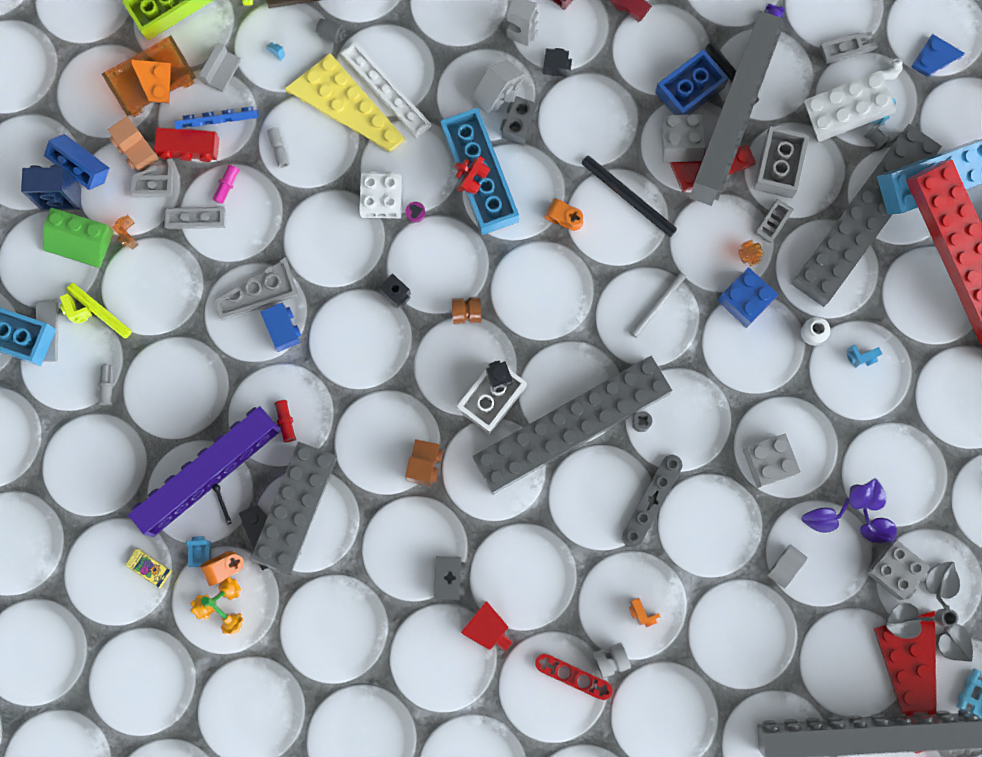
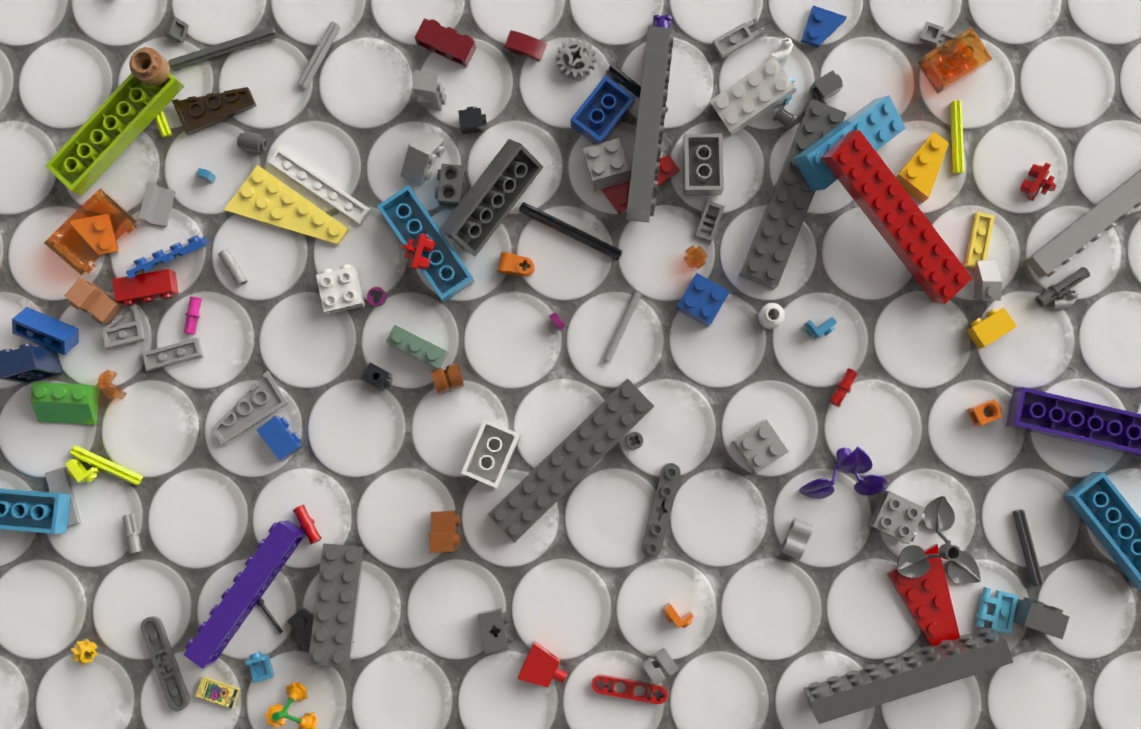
camera: 15 degrees left, 5 degrees up
orange piece [200,551,244,586] -> none
black brick [486,360,513,392] -> none
none -> yellow gear [71,639,98,665]
none -> dark grey piece [140,616,190,711]
none -> sand green brick [386,325,448,369]
none -> dark grey brick [440,139,543,257]
none -> magenta tile [548,313,565,331]
none -> light grey gear [556,37,596,80]
none -> dark grey brick [810,70,843,103]
none -> red pin [829,368,858,407]

